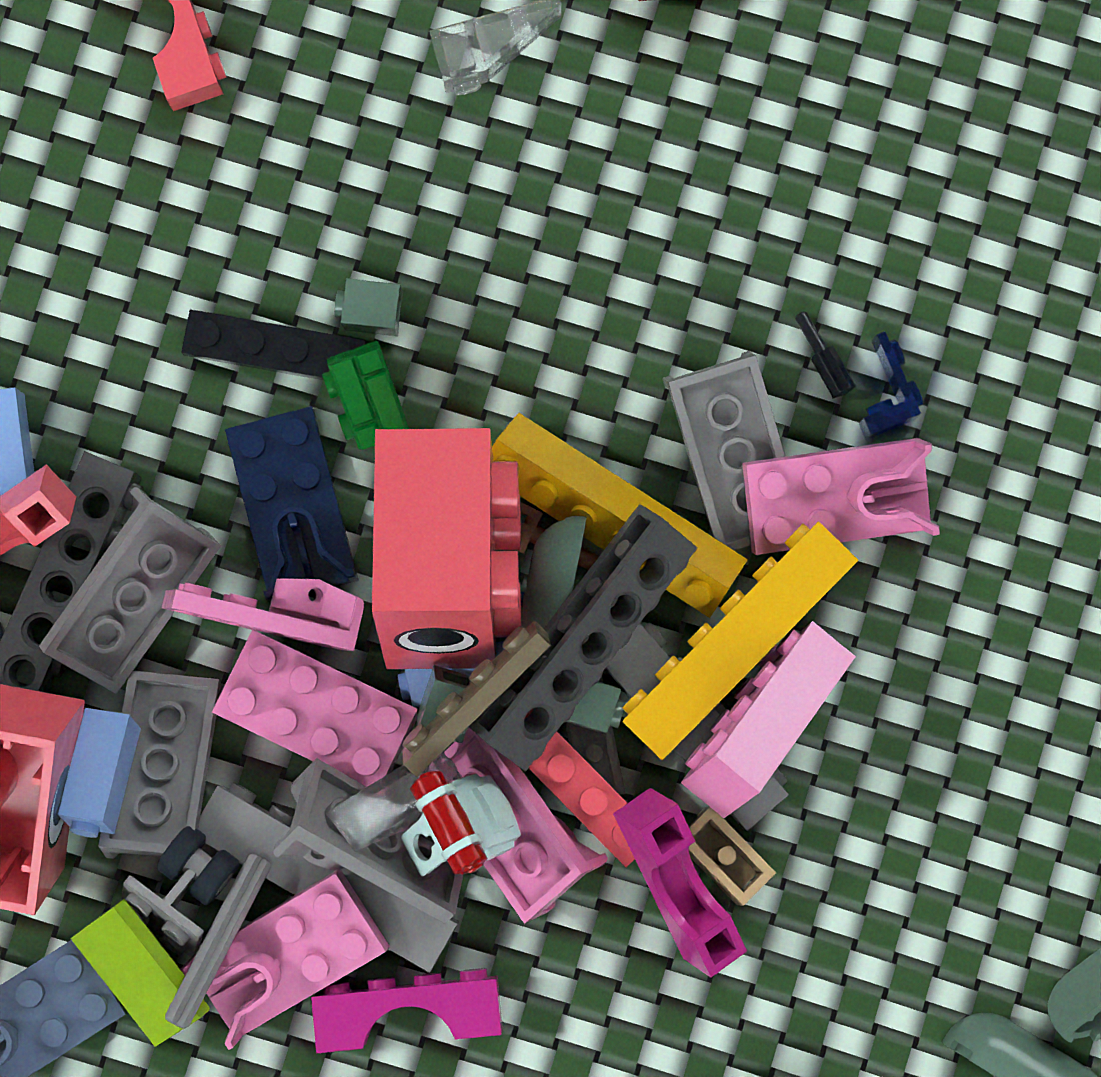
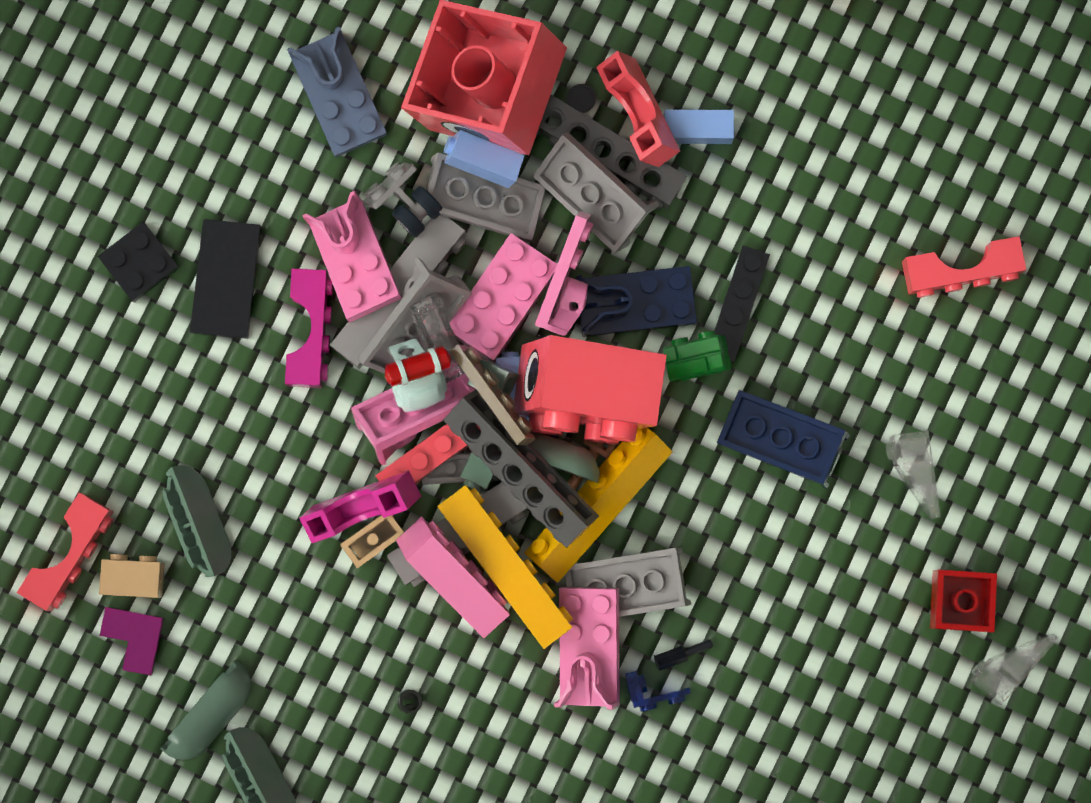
camera: 90 degrees right, 0 degrees up
lime tile [70,899,210,1047] -> none
light grey axle [165,854,271,1029] -> none
sand green brick [334,278,403,337] -> none
none -> pearl dark grey hinge [397,690,422,714]
none -> dark blue plate [717,390,850,489]

